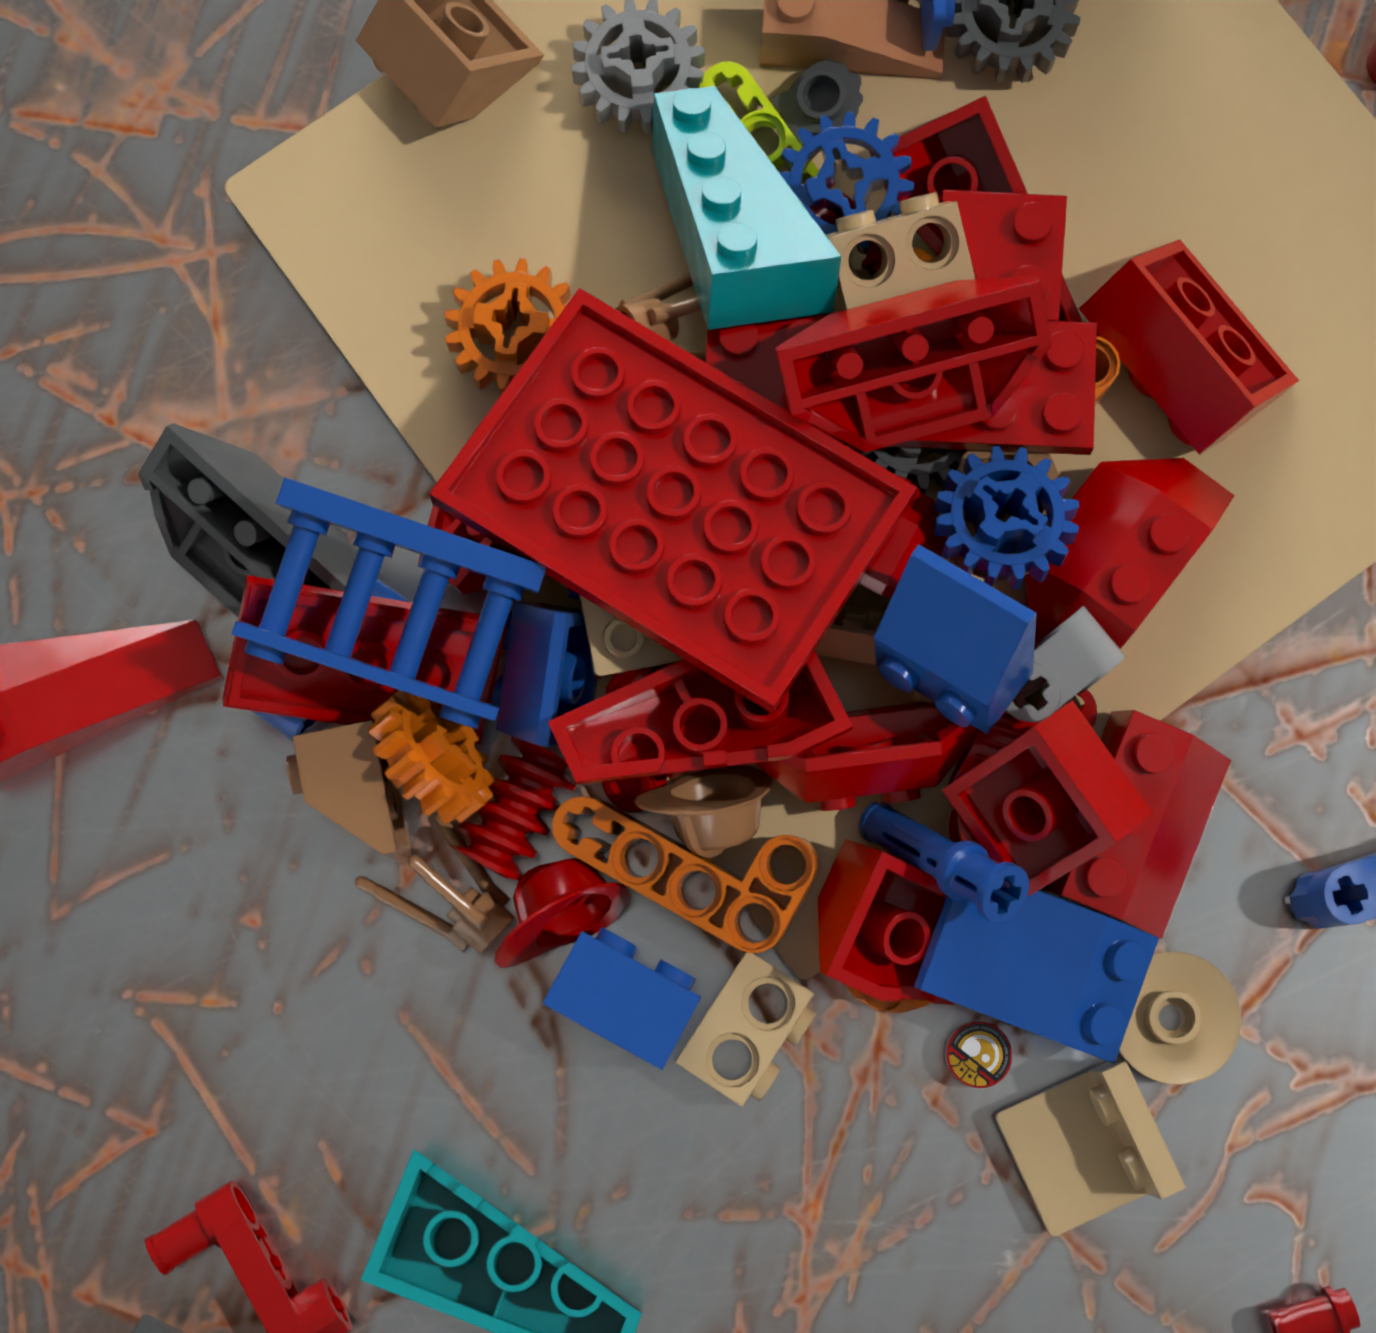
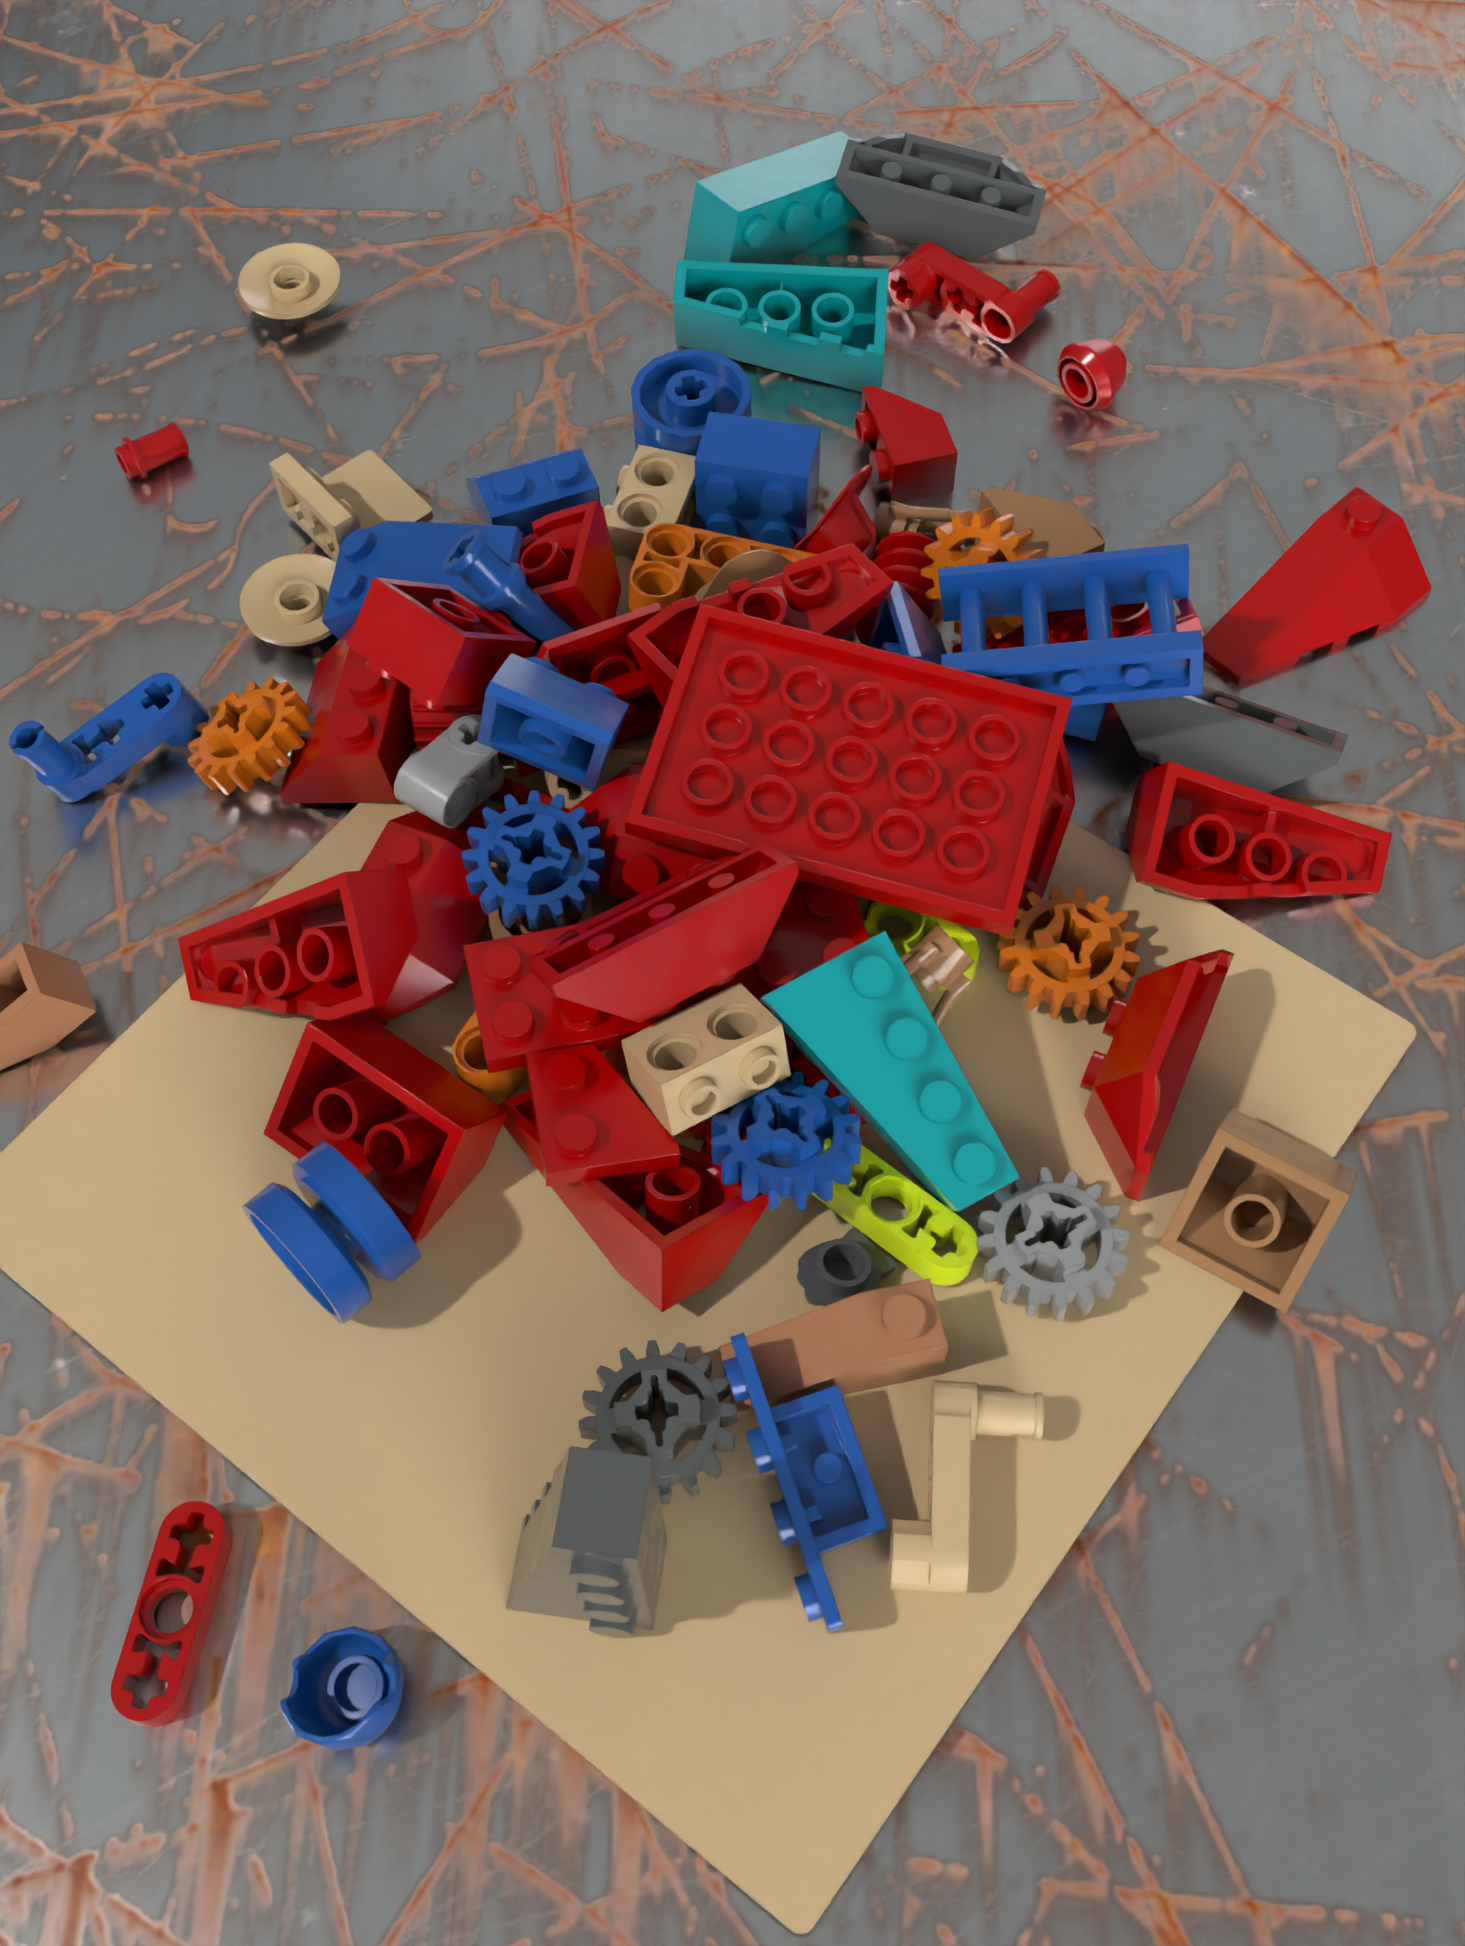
camera: 165 degrees right, 20 degrees down
none -> red wedge [178,869,420,1021]
none -> orange gear [187,678,312,795]
none -> blue wheel [242,1141,421,1324]
none -> blue slope [466,448,601,539]
none -> blue wheel [631,349,751,456]
none -> red slope [854,385,958,503]
none -> red cone [1057,338,1127,411]
none -> red wedge [1080,949,1234,1202]
none -> red wedge [1125,761,1392,900]

